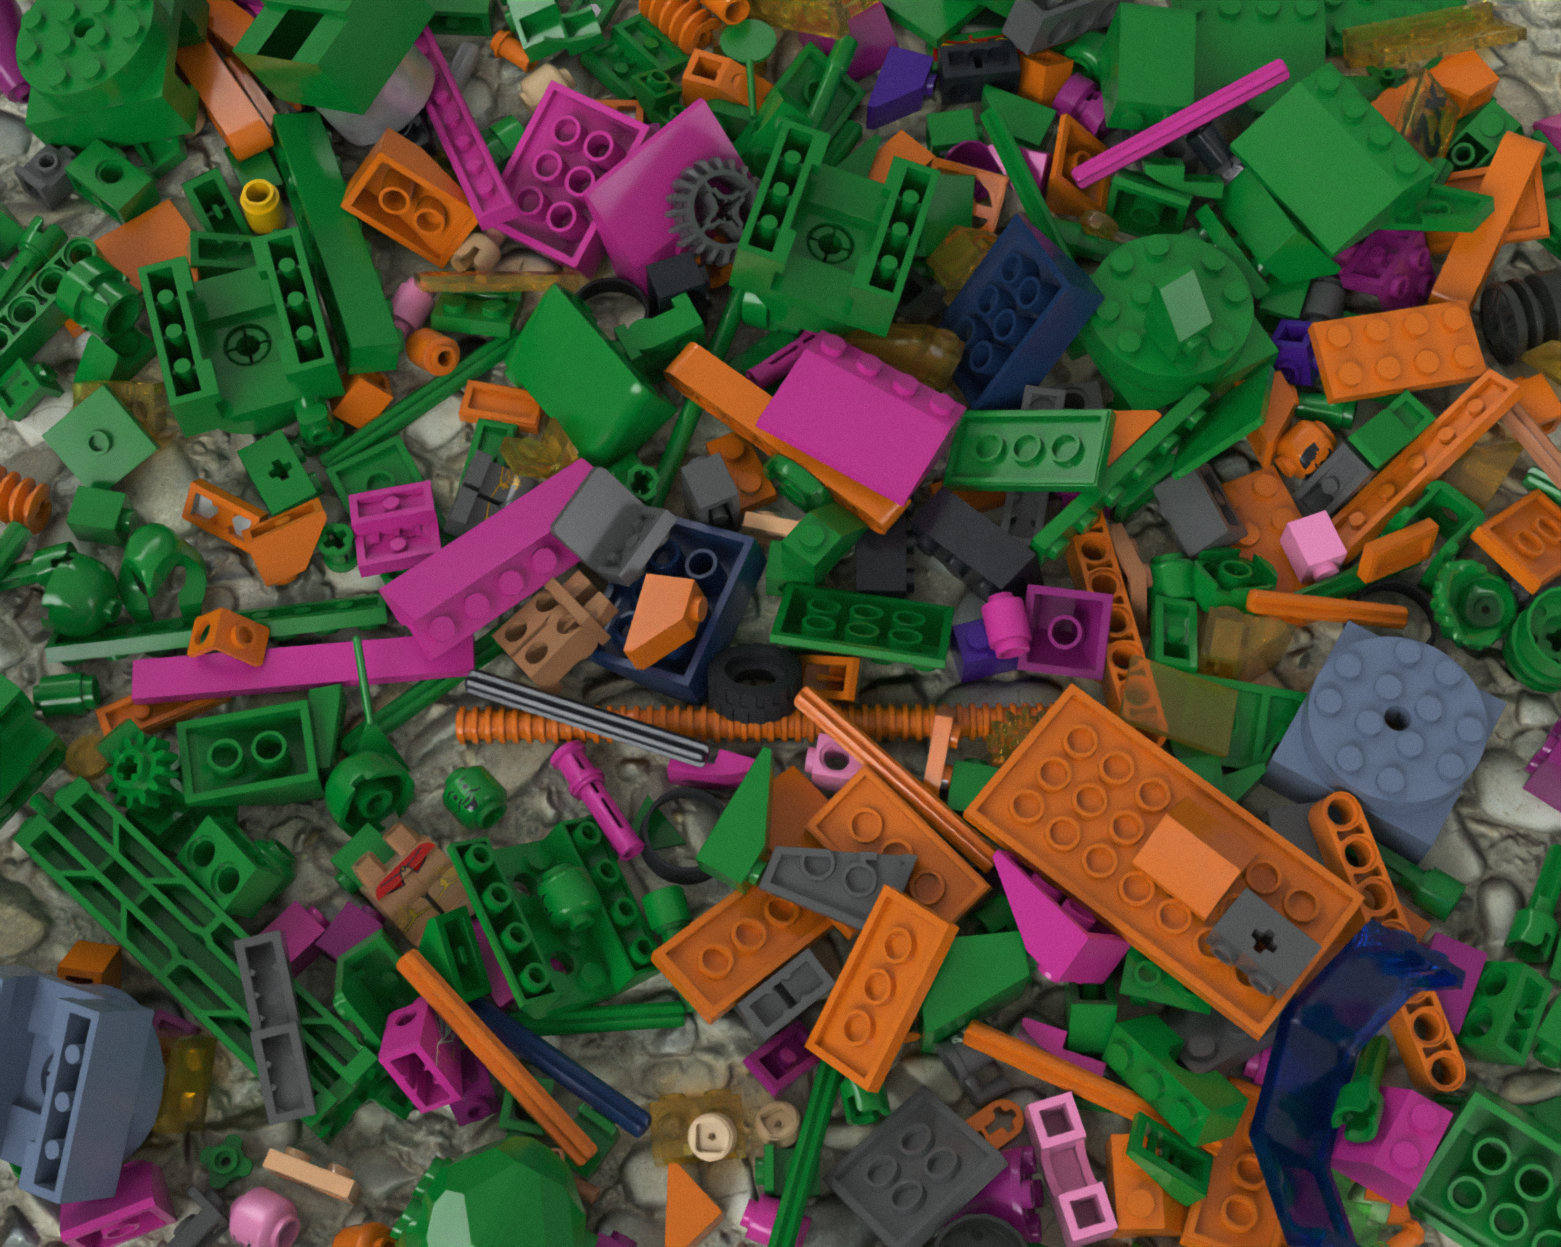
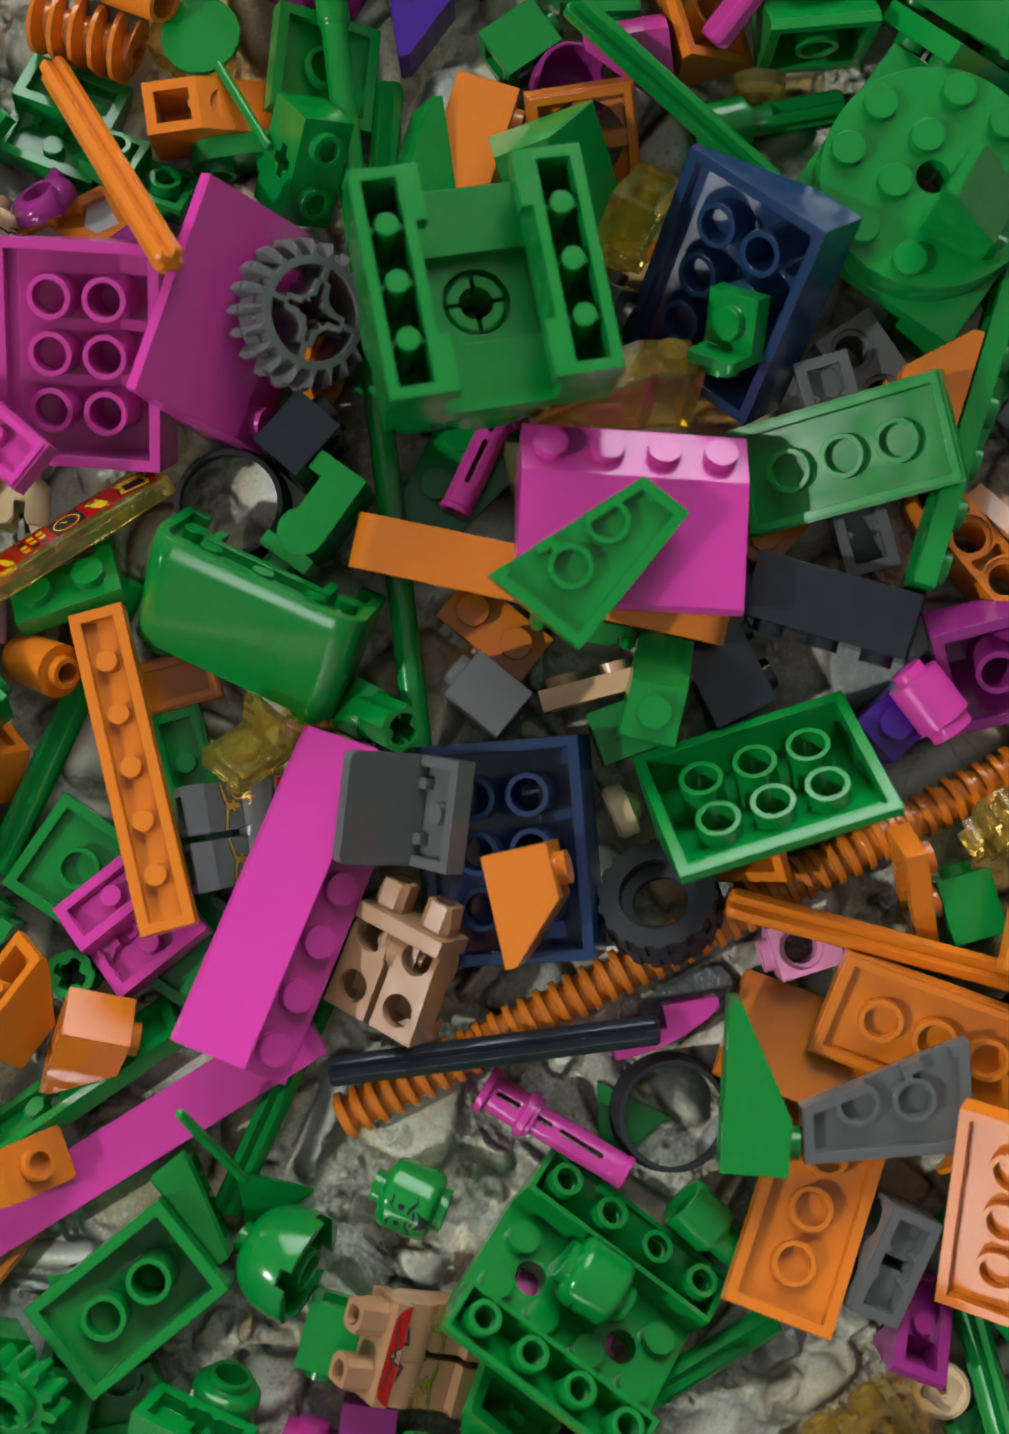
camera: 30 degrees left, 20 degrees up
none -> magenta piece [12,166,77,228]
none -> orange axle [39,56,184,275]
none -> orange slope [39,986,142,1094]
none -> orange plate [67,602,200,939]
none -> green wing [487,476,690,651]
none -> tan tile [600,782,643,839]
none -> green bracket [686,282,771,378]

